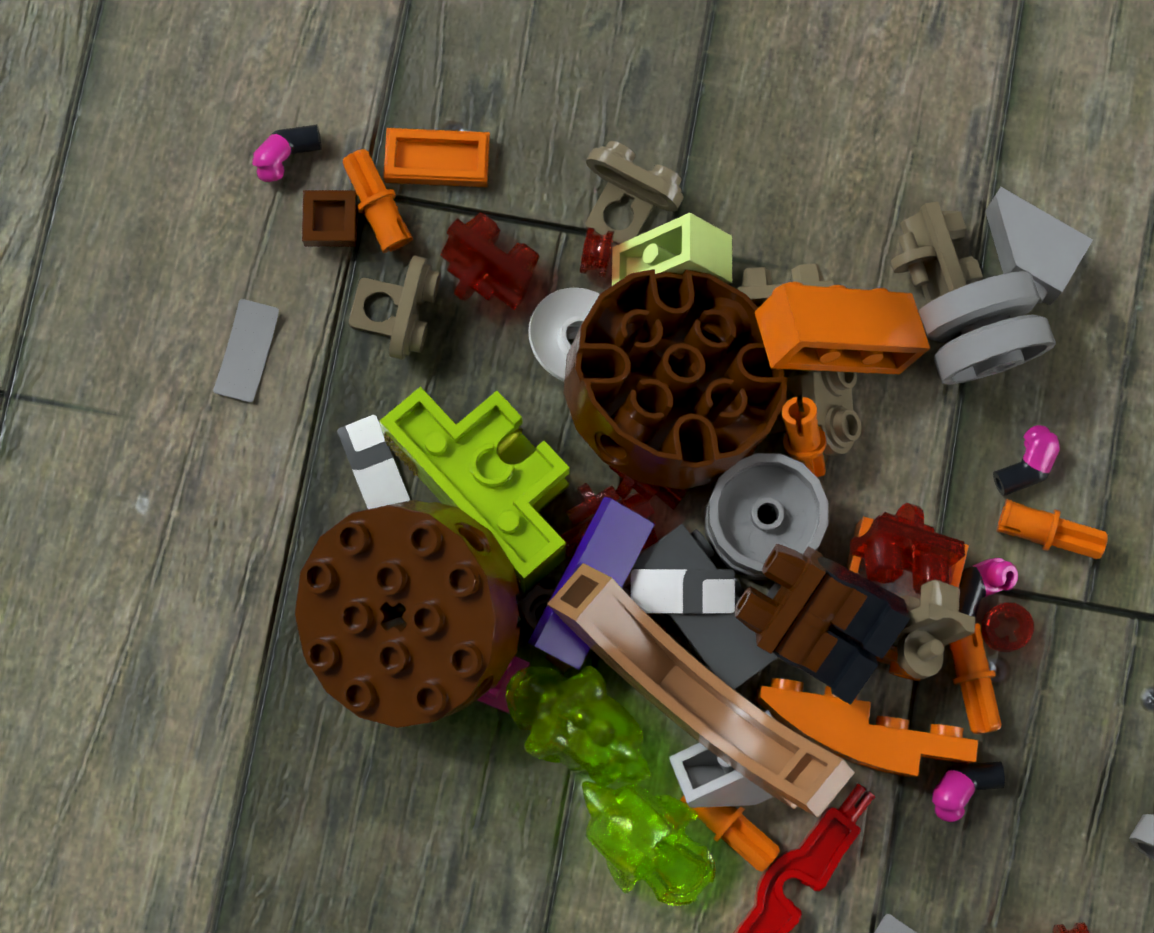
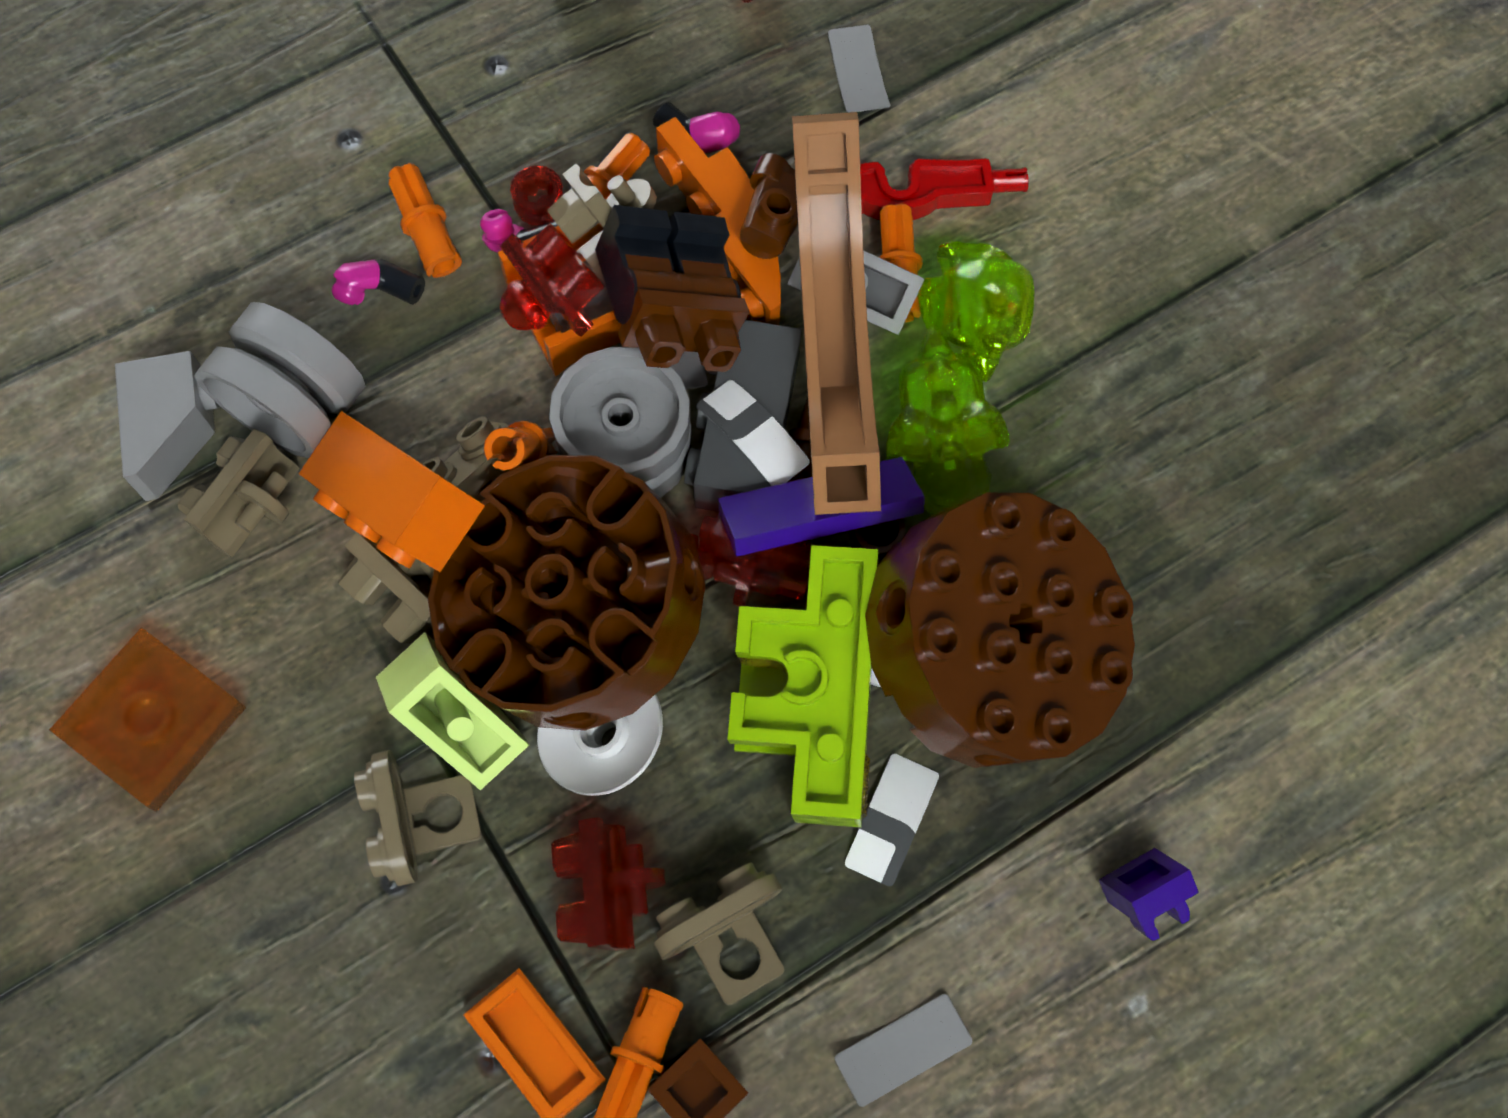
camera: 135 degrees left, 10 degrees down
clear red bush [580,227,614,278] -> none
none -> clear orange tile [49,627,246,812]
none -> reddish brown plate [740,153,798,259]
none -> dark purple tile [1099,848,1199,941]

